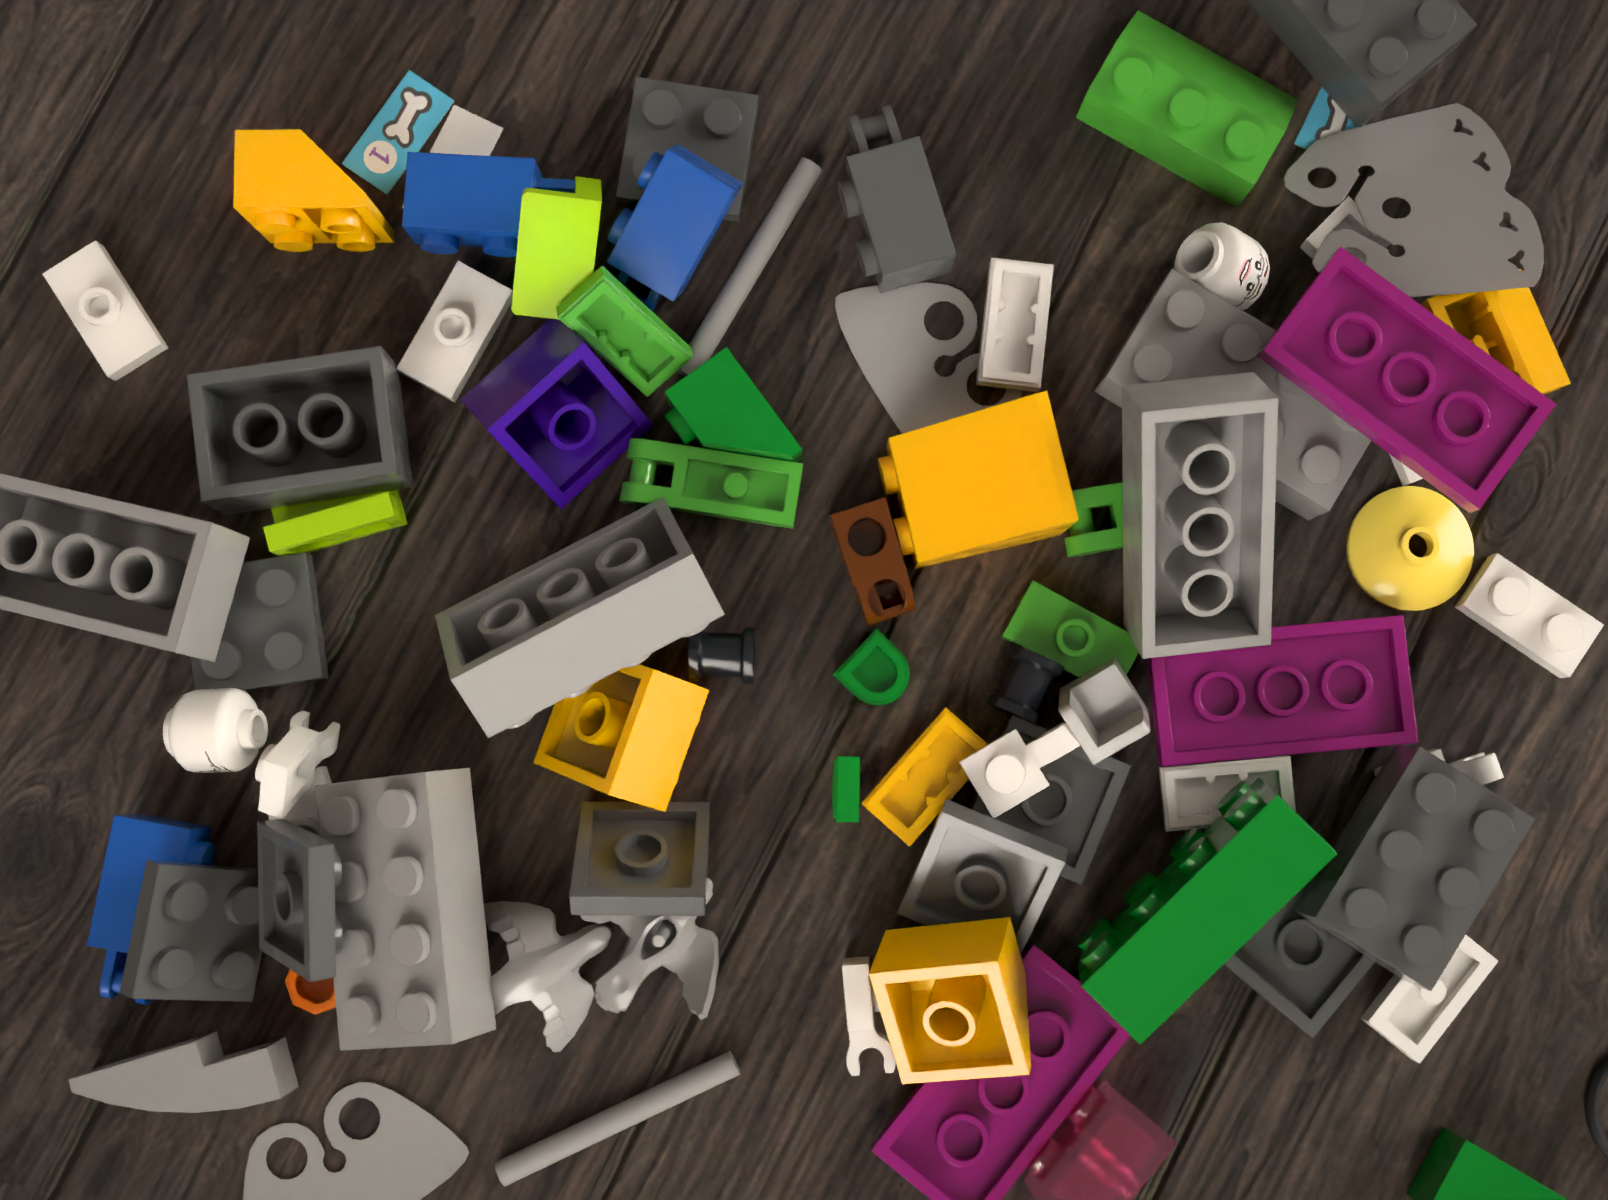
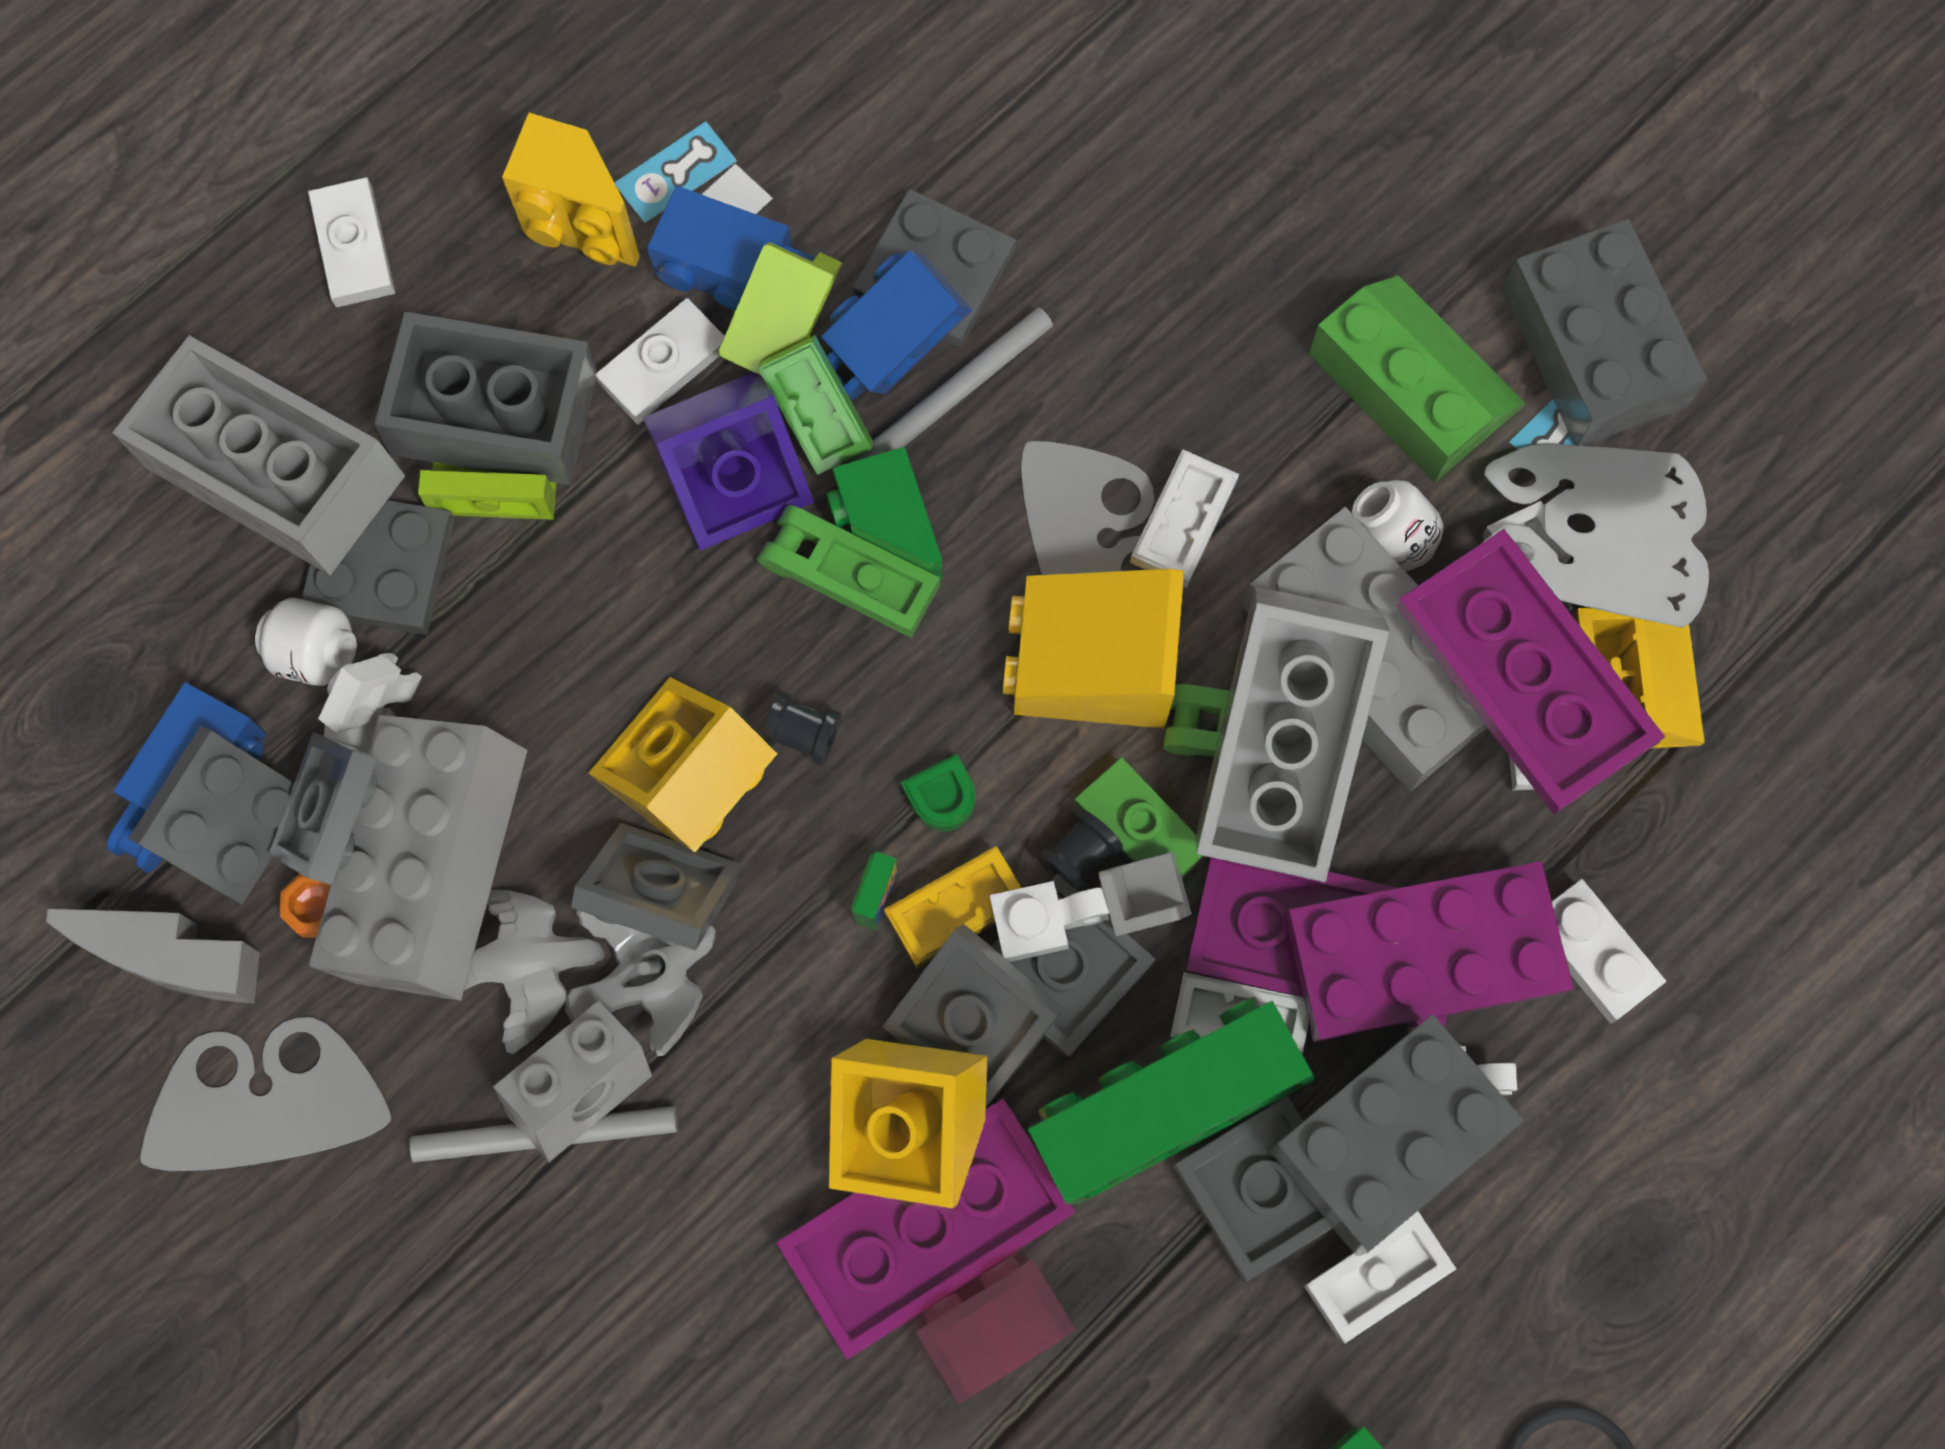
camera: 20 degrees right, 10 degrees down
light grey brick [435,497,725,738] -> none
reddish brown leg [827,497,916,626] -> none
dark grey brick [838,104,956,293] -> none
white plate [842,956,896,1076] -> none
light yellow dish [1346,486,1474,611] -> none
none -> light grey brick [493,1000,652,1162]
none -> magenta plate [1284,861,1574,1042]

